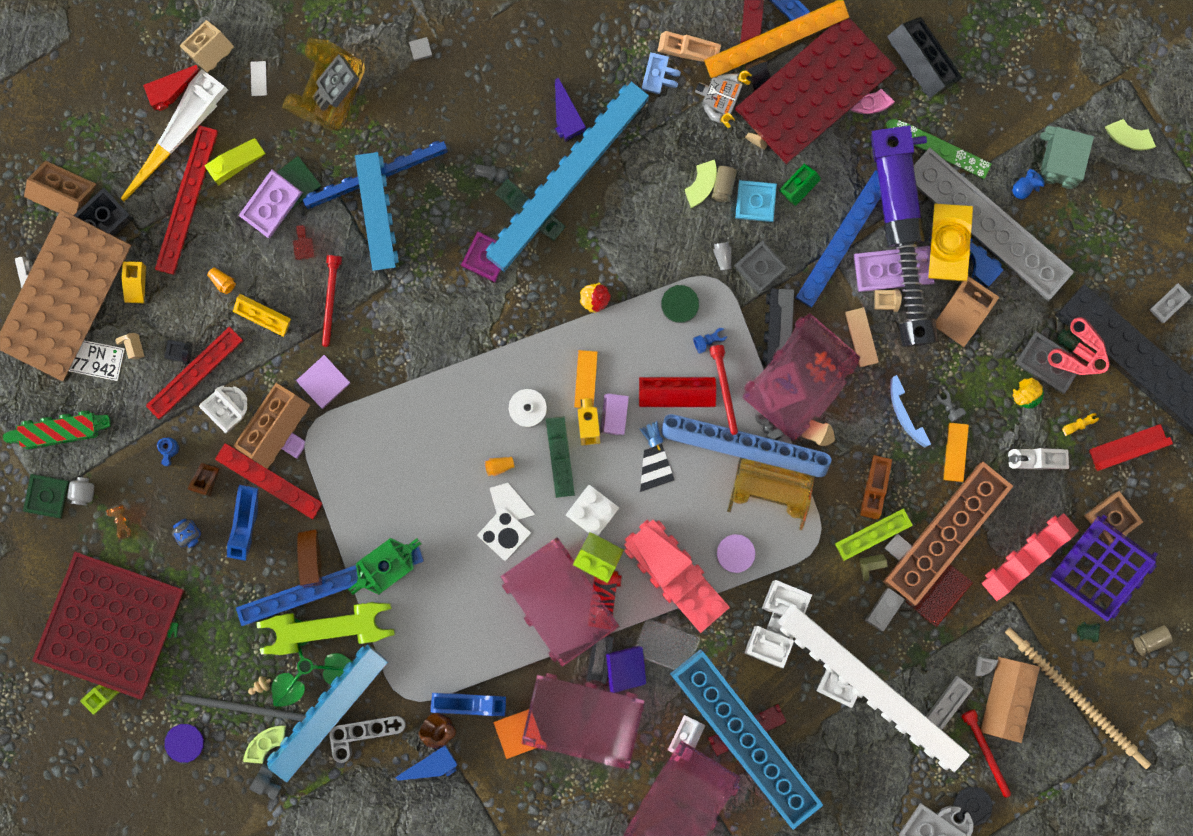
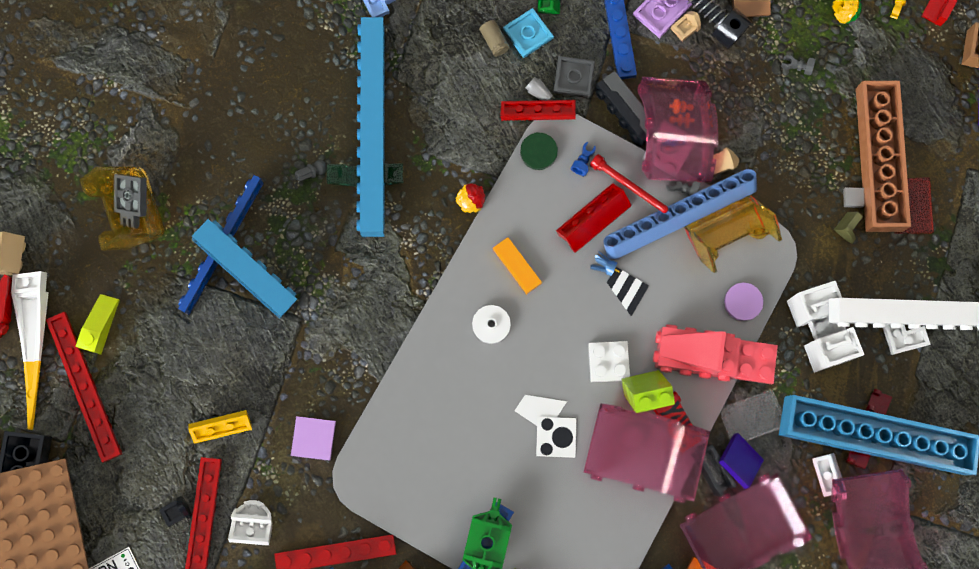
camera: 45 degrees left, 5 degrees down
tan tile [115,333,145,359] -> none
yellow slope [122,261,146,303] -> none
light orange cone [207,267,236,294] -> none
medium nougat slope [233,383,310,469] -> none
lavender tile [239,170,303,238] -> none
white sticker [251,61,267,96] -> none
dark green tile [277,156,322,209] -> none
lavender tile [281,433,305,459] -> none
clear red plate [293,225,315,260] -> none
red piece [322,255,342,347] -> none
light grey tile [409,37,432,61] -> none
magenta tile [461,232,501,282] -> none
light orange cone [485,457,514,477] -> none
clear green slope [545,416,575,498] -> none
dark purple slope [555,78,586,141] -> none
yellow torso [578,398,600,446] -> none
lavender hinge [600,394,629,435] -> none
yellowish green tile [685,160,717,208] -> none
lime plate [835,508,913,561] -> none
tan tile [845,307,879,368] -> none
dark orange slope [860,455,892,520] -> none
light grey brick [865,588,905,632] -> none
light blue slope [890,375,931,447] -> none
light orange tile [943,423,969,482] -> none
coral brick [982,513,1079,601] -> none
white plate [1008,448,1069,470] -> none
none -> red tile [501,100,576,121]

